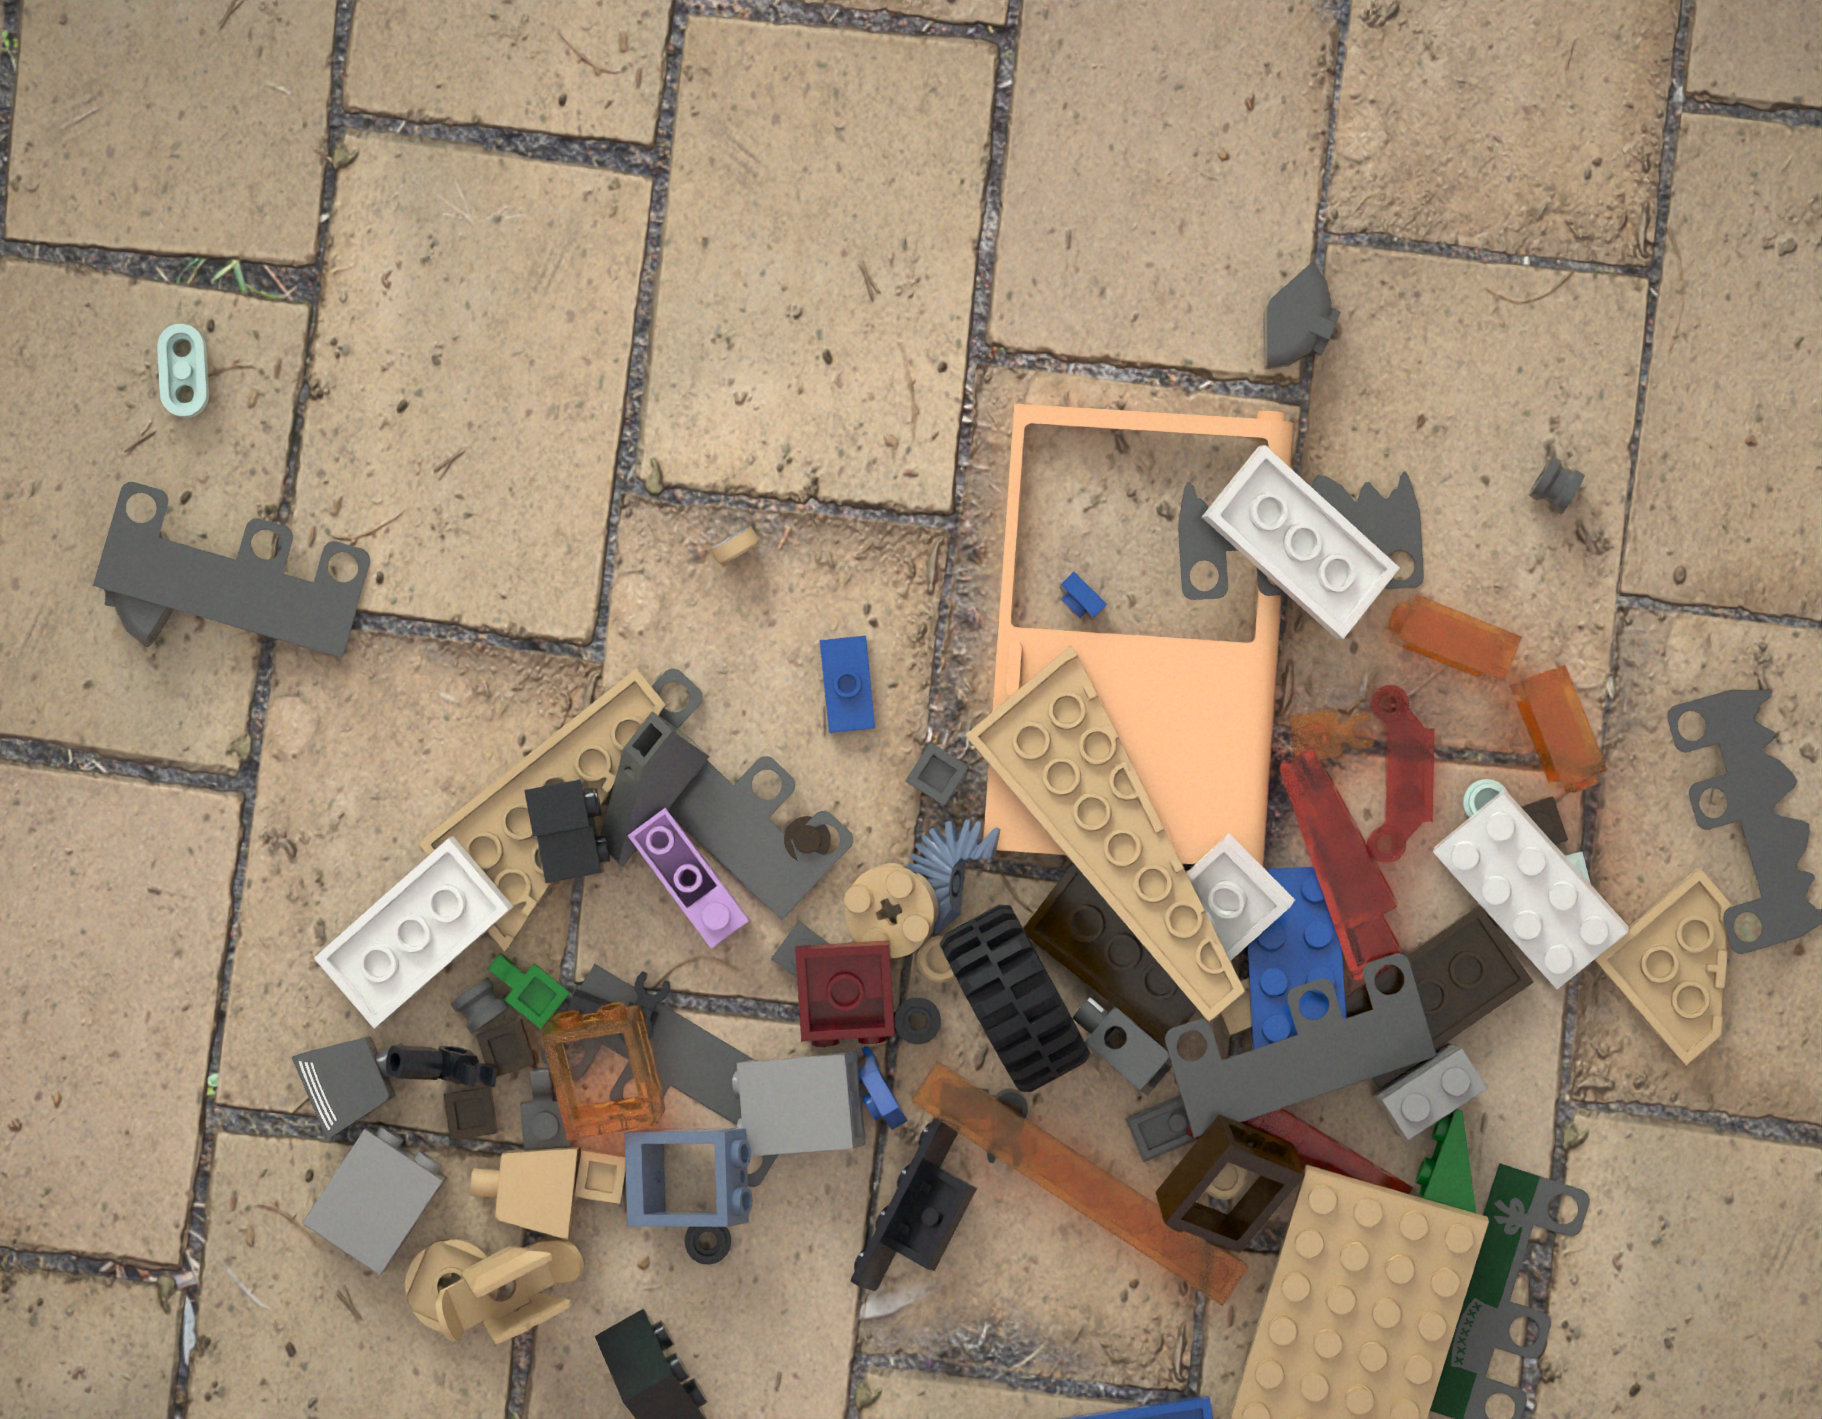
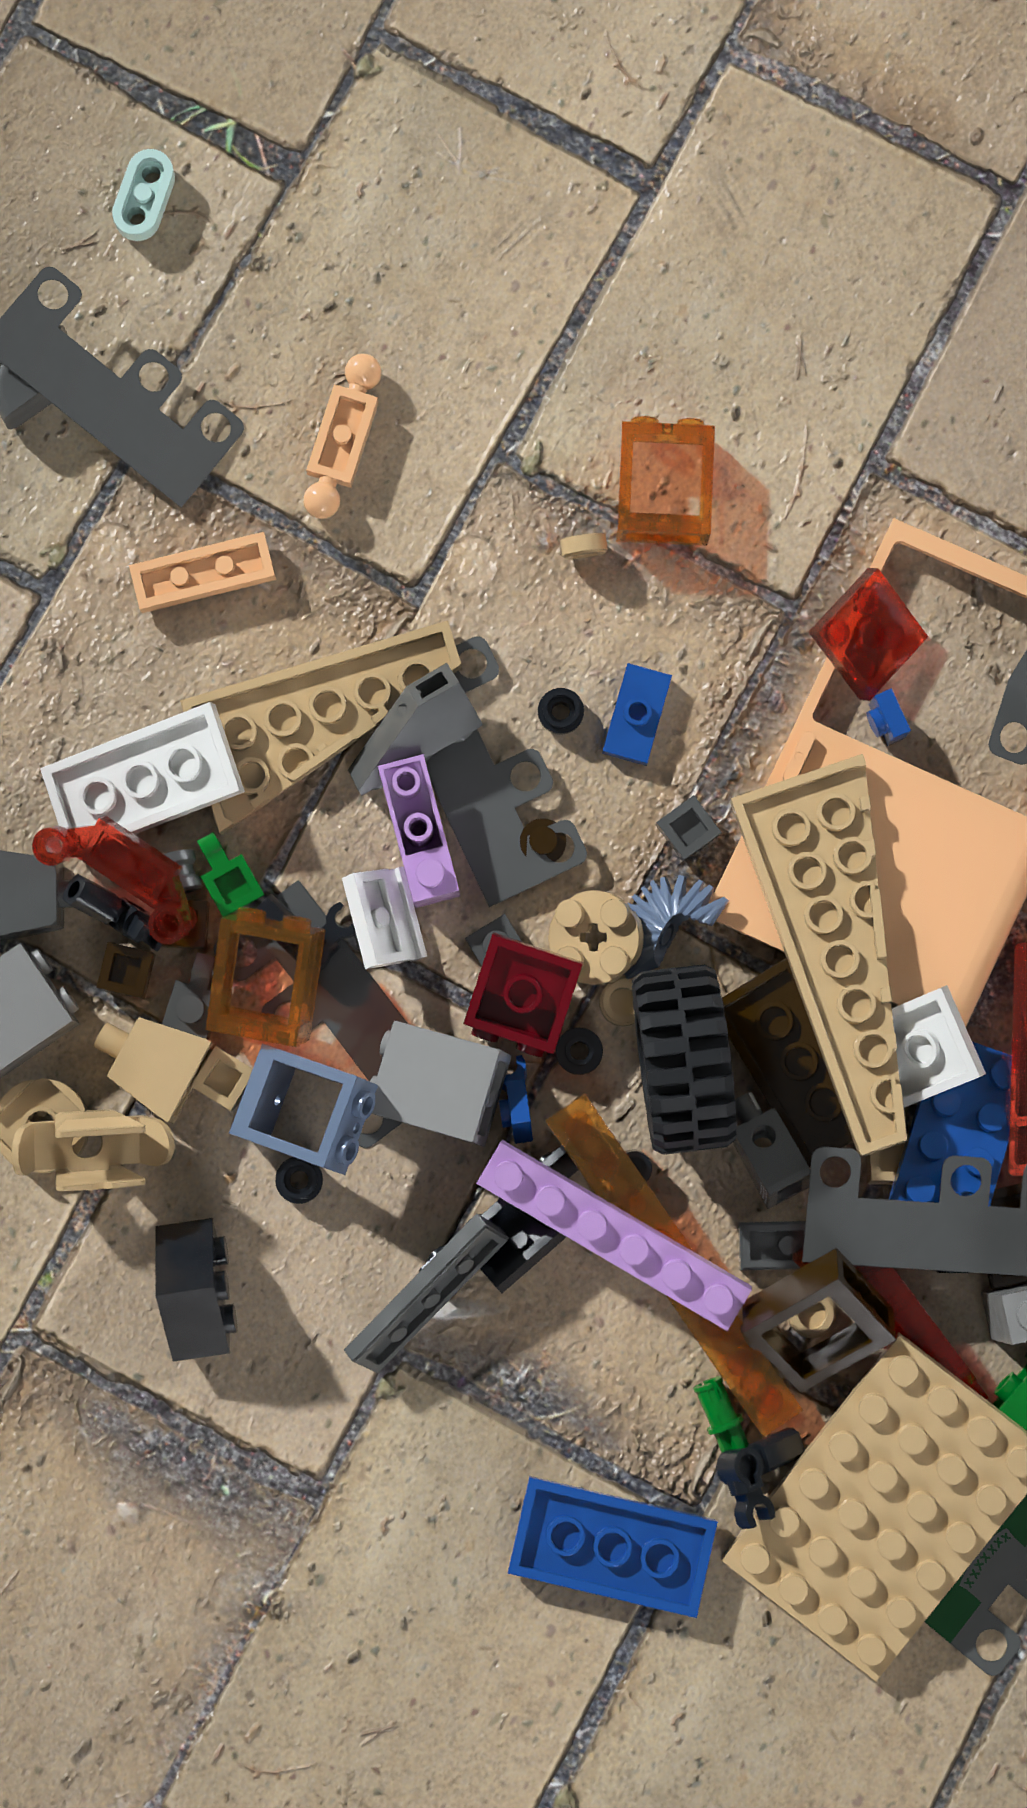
camera: 15 degrees right, 5 degrees down
black brick [524,779,610,883] -> none
none -> clear red plate [32,816,197,944]
none -> light nougat plate [129,531,276,613]
none -> light nougat plate [304,354,382,519]
none -> white plate [342,867,427,969]
none -> dark grey tile [344,1213,509,1373]
none -> lavender plate [476,1140,752,1331]
none -> black plate [538,688,584,735]
none -> clear orange window [616,416,715,546]
none -> green axle [693,1376,749,1452]
none -> black bar [716,1427,805,1529]
none -> clear red plate [809,568,928,701]

